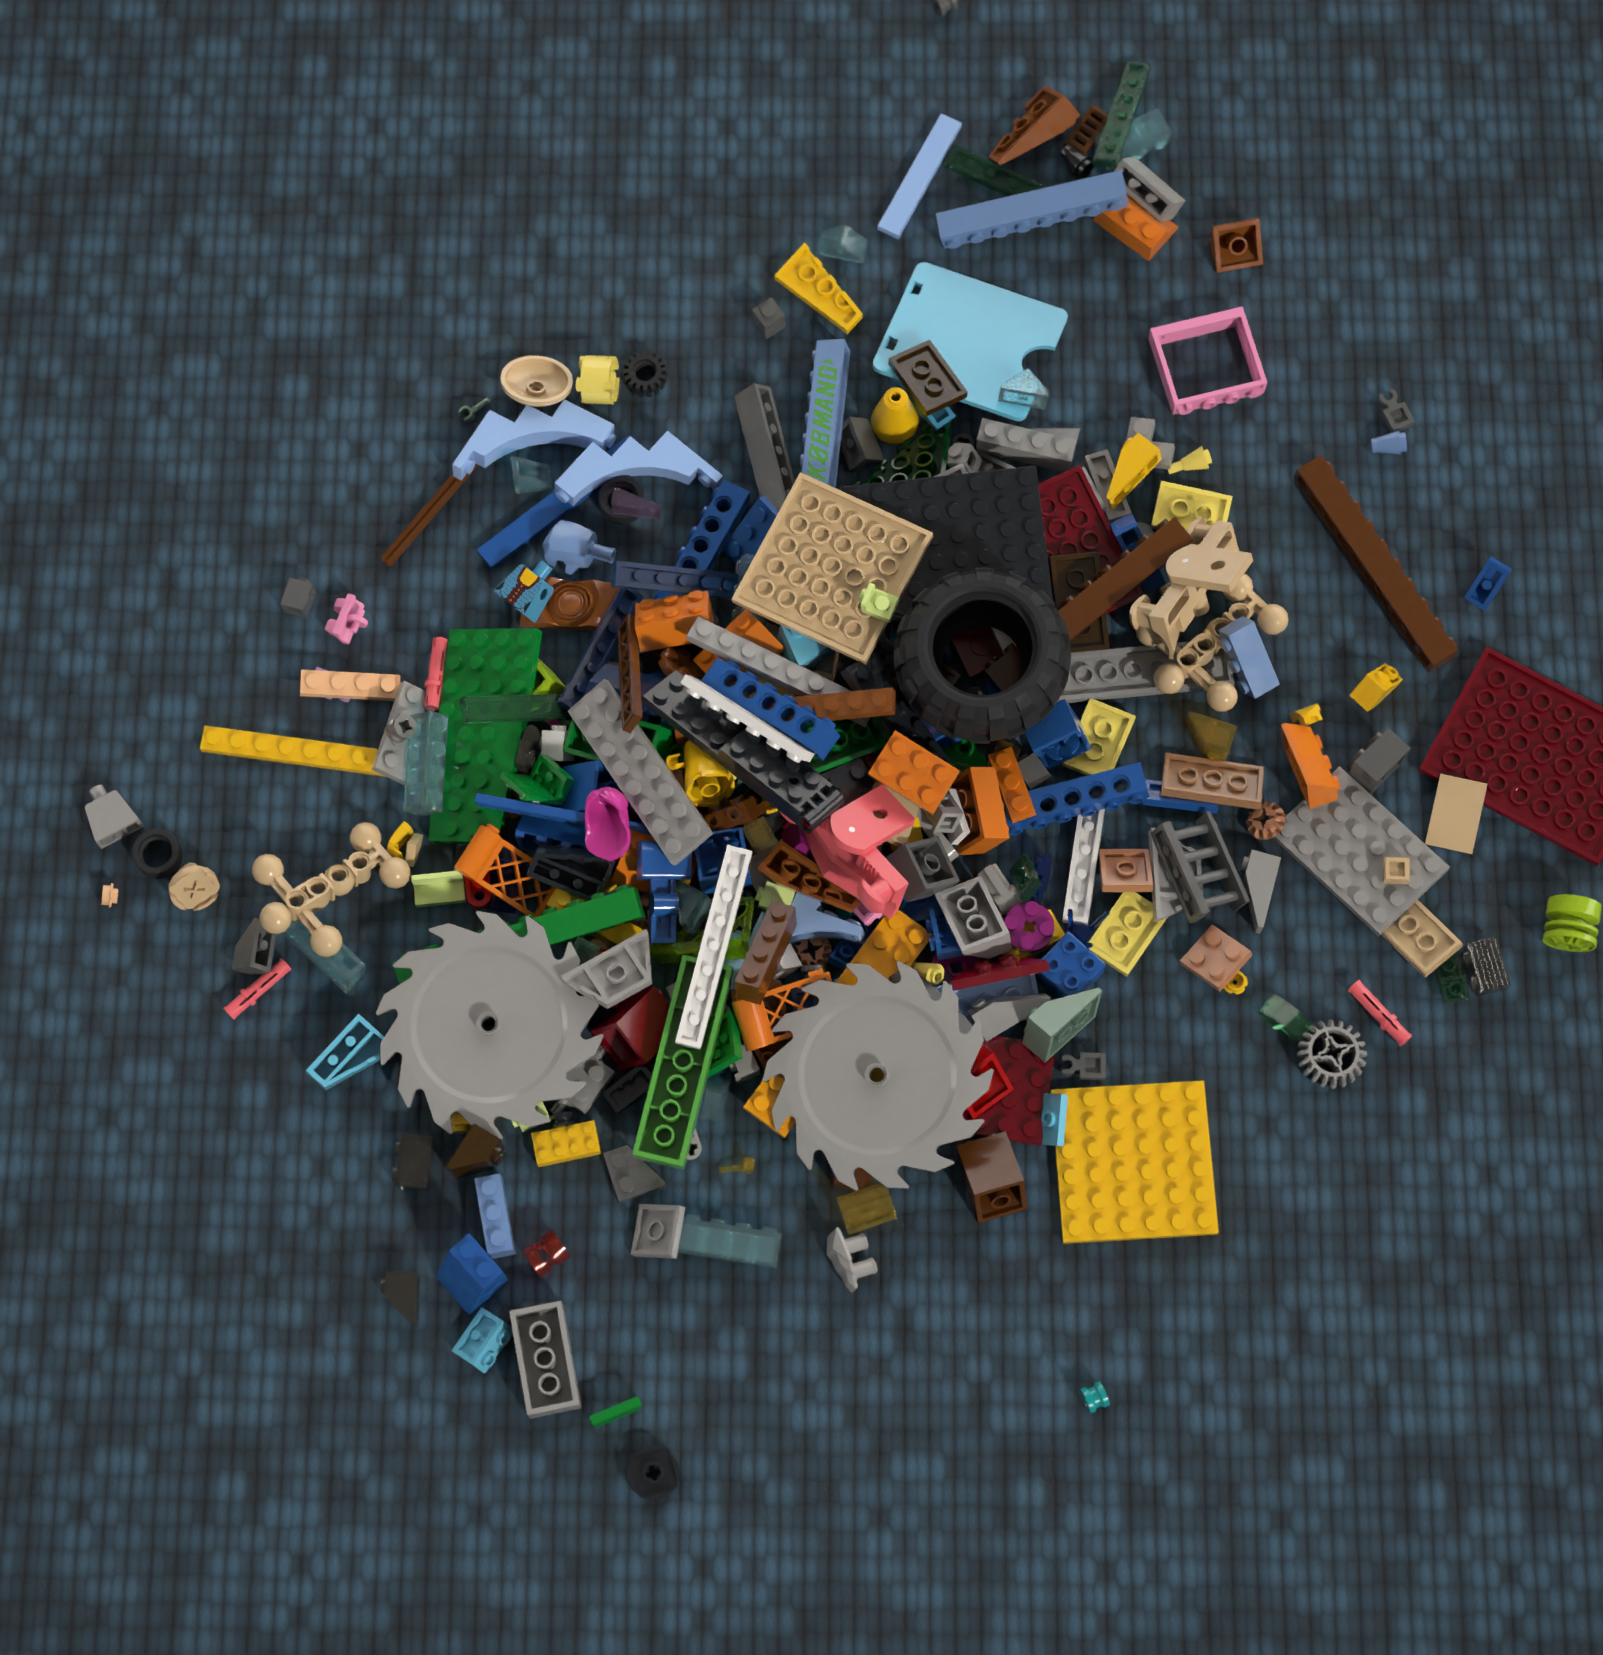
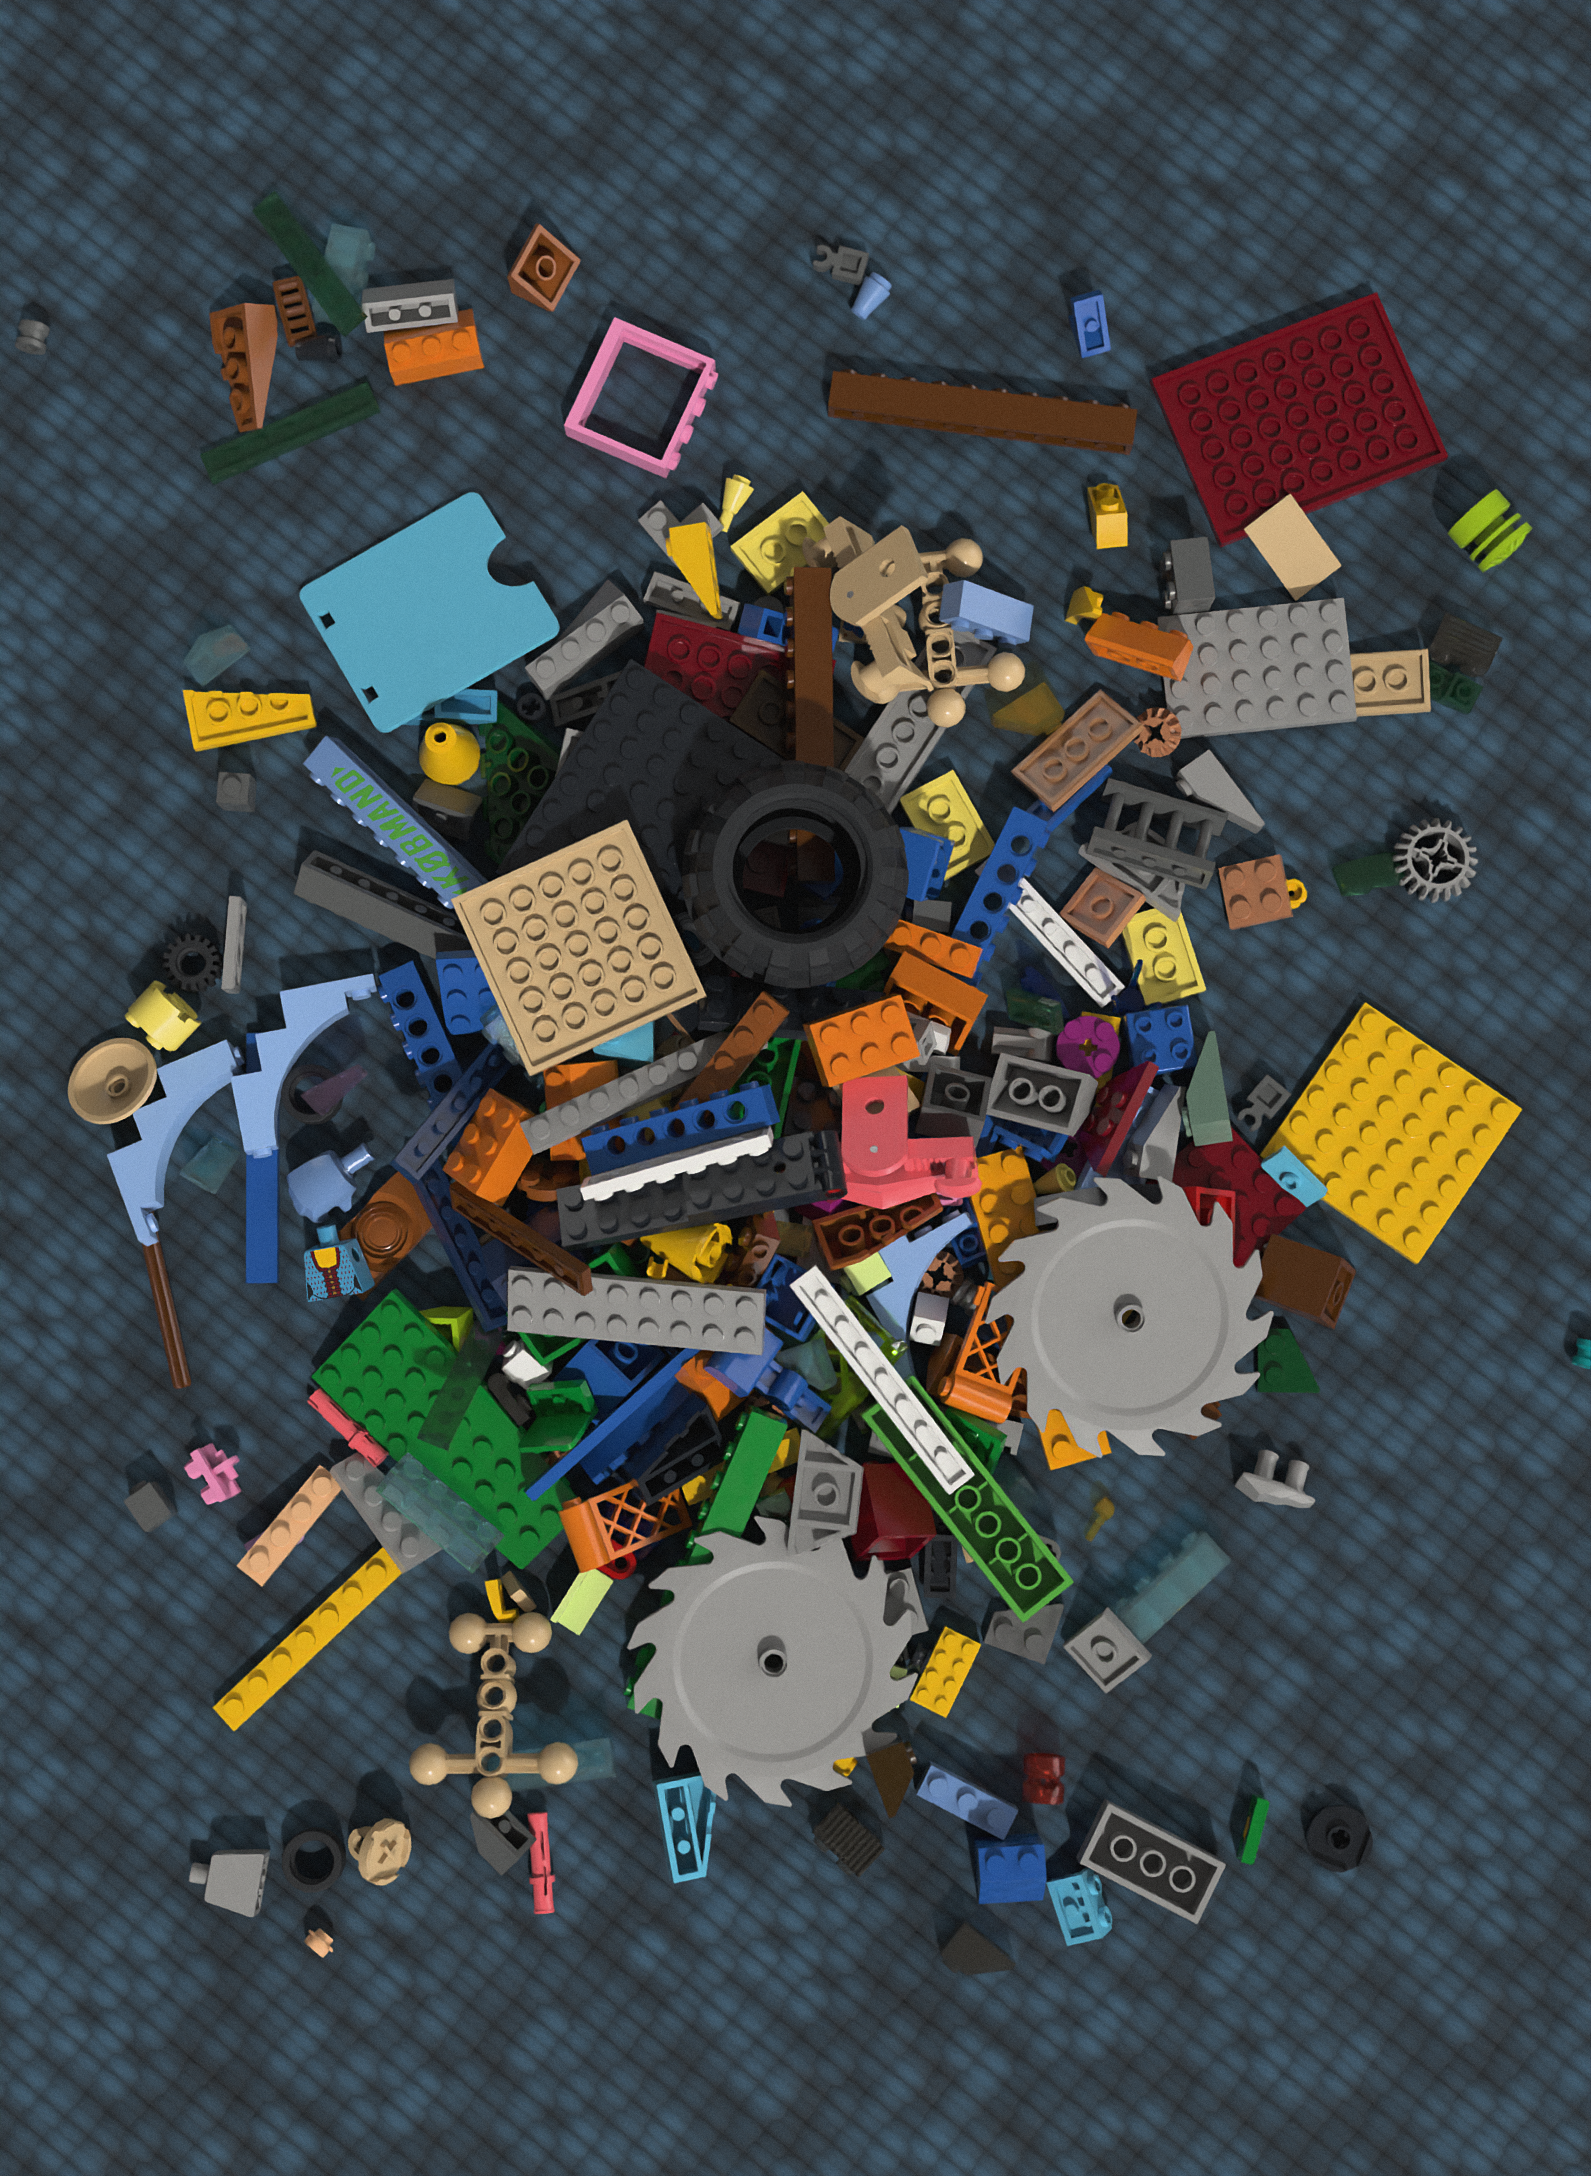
camera: 50 degrees left, 10 degrees up
flat silver wheel [386,714,417,743] -> none
sand green hand [458,398,490,423] -> none
dark pink hair [584,787,631,861] -> none
reddish brown brick [734,900,797,1005] -> none
clear yellow plate [836,1183,897,1235] -> none
yellowish green bracket [858,583,899,623] -> none
light blue tile [878,114,962,239] -> none
dark brown plate [888,340,968,416] -> none
medium blue brick [936,170,1129,249] -> none
light grey brick [947,443,982,473] -> none
clear light blue slope [998,368,1049,410] -> none
coral pin [1348,980,1412,1047] -> none
tan tile [1383,857,1410,884] -> none
none -> light grey tile [221,896,247,994]
none -> dark green wing [1256,1329,1320,1393]

